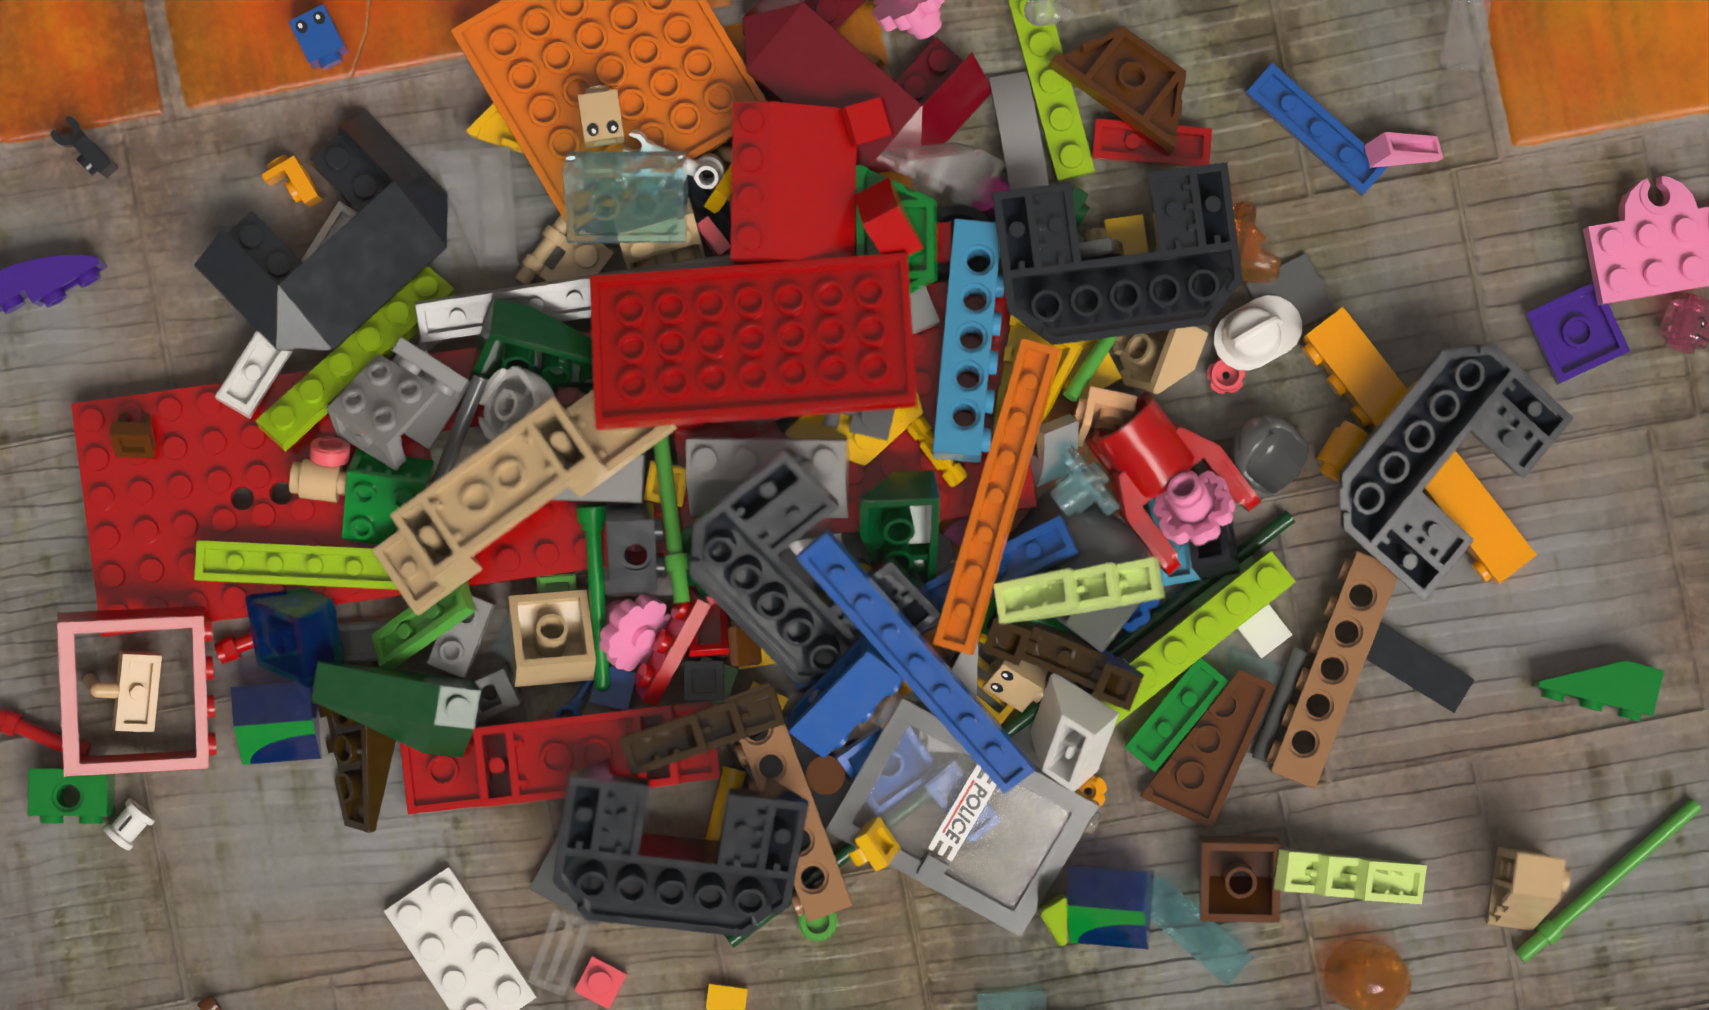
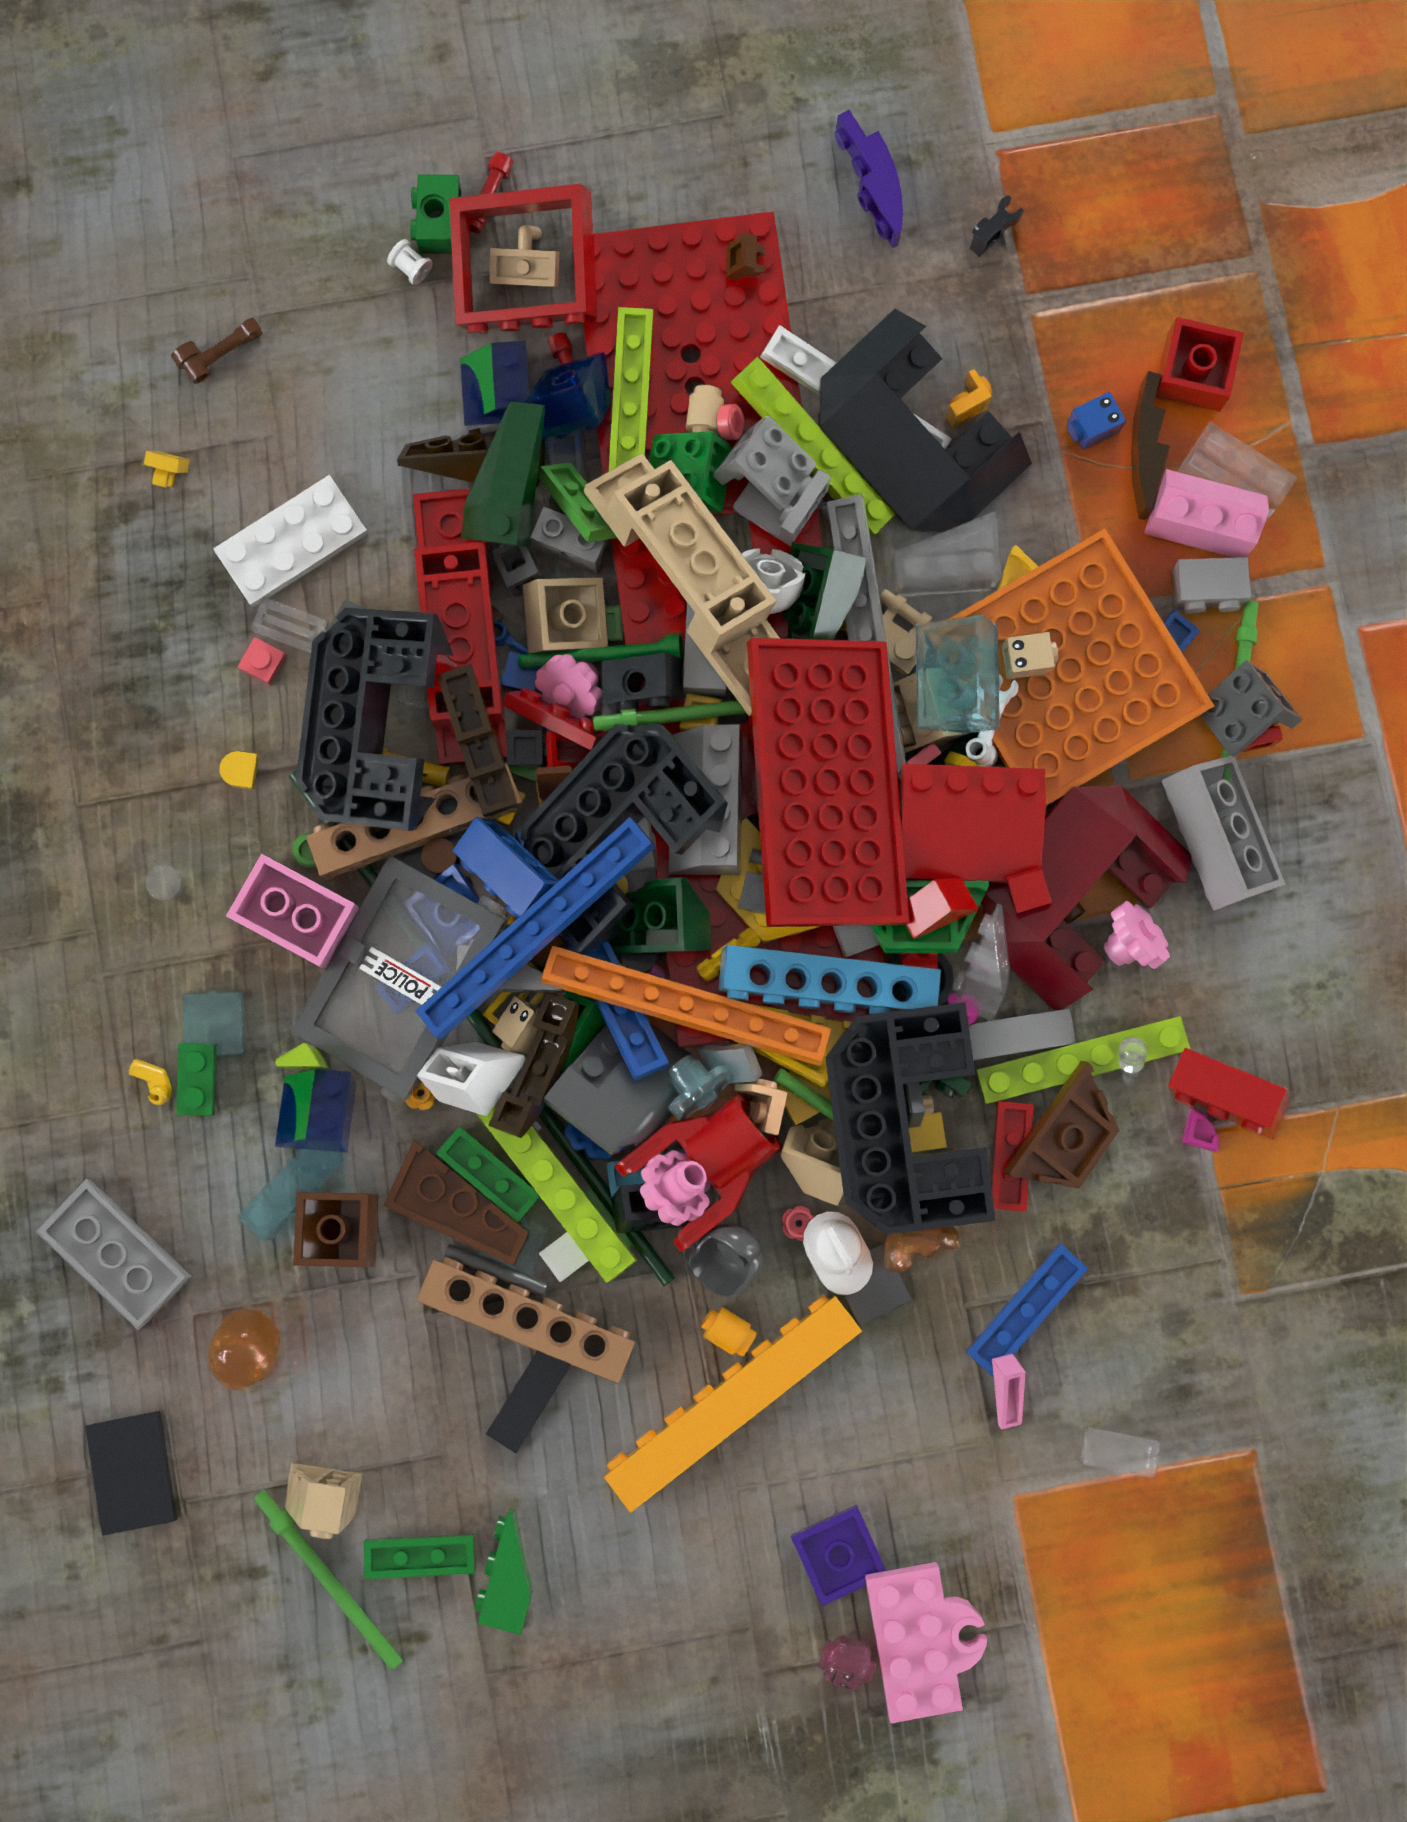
camera: 90 degrees right, 5 degrees down
dark grey bar [431,373,488,484] -> none
yellow tile [848,816,901,872] -> none
yellowish green slope [993,557,1165,624] -> none
yellowish green slope [1274,849,1427,904] -> none
black slope [1339,343,1574,601] -> none
none -> bright pink brick [226,854,360,970]
none -> green plate [363,1534,476,1579]

